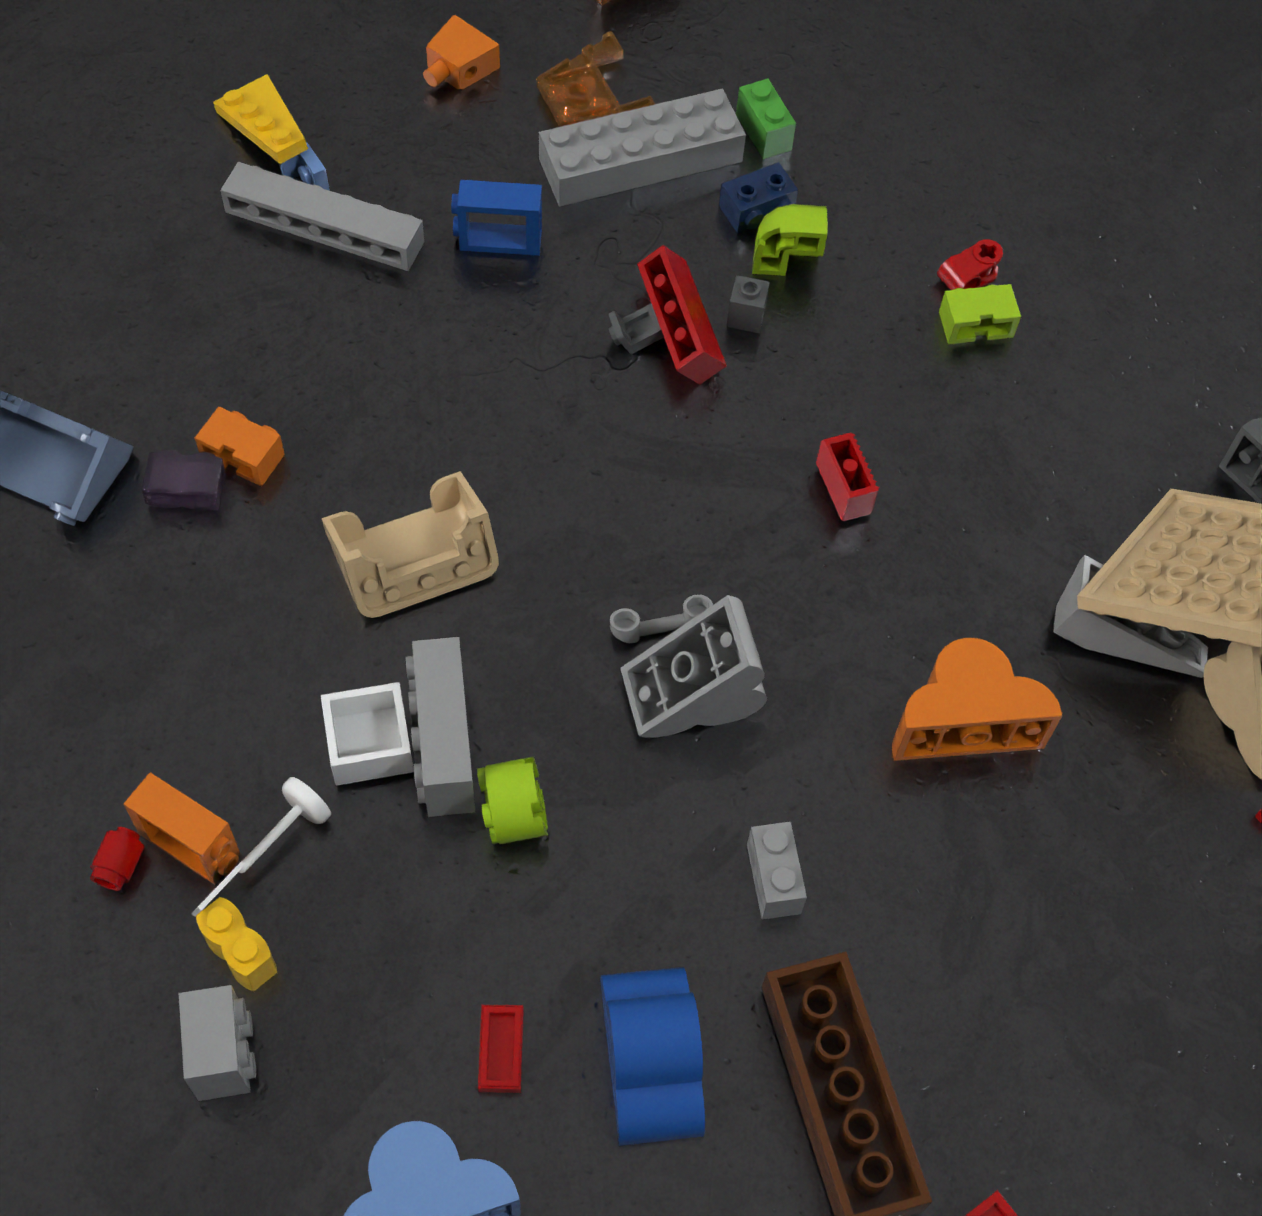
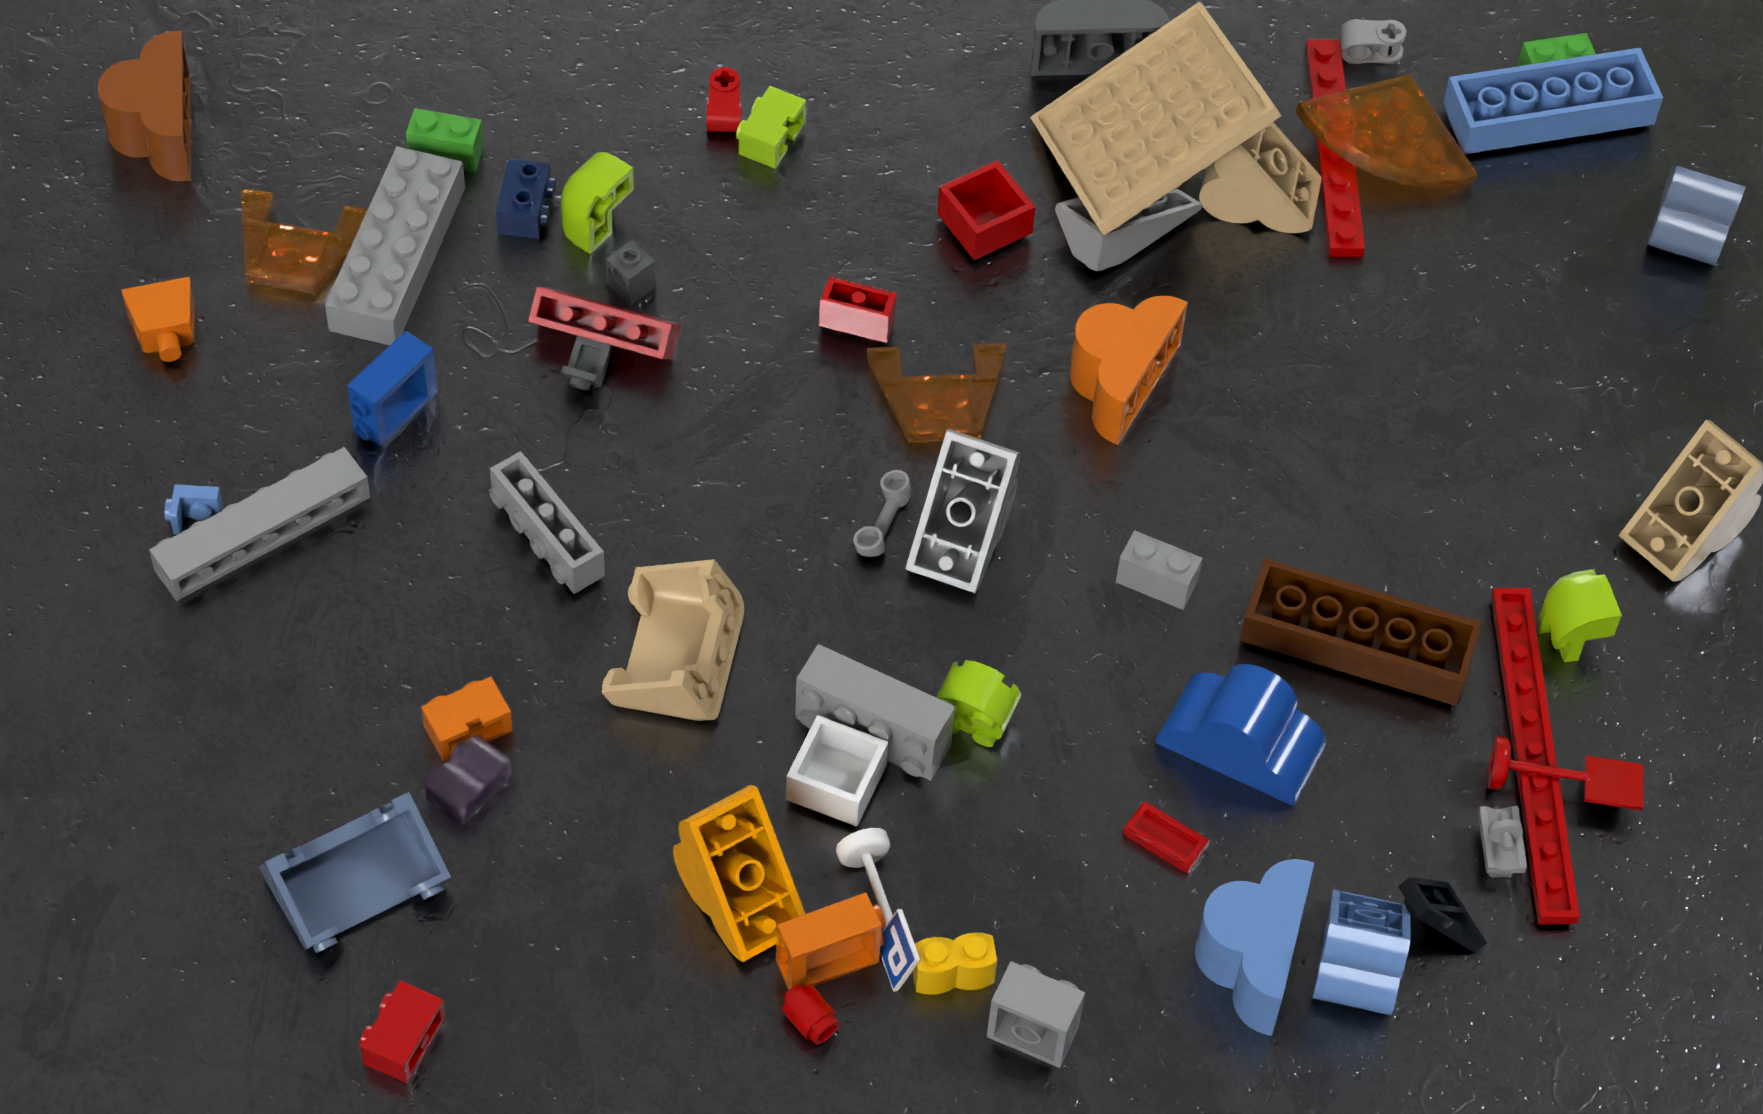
camera: 55 degrees left, 5 degrees down
yellow wing [213,74,308,164] -> none
none -> light grey brick [489,451,605,594]
none -> light orange brick [673,785,805,962]
none -> clear orange wing [867,343,1006,442]
none -> red piece [937,160,1035,260]

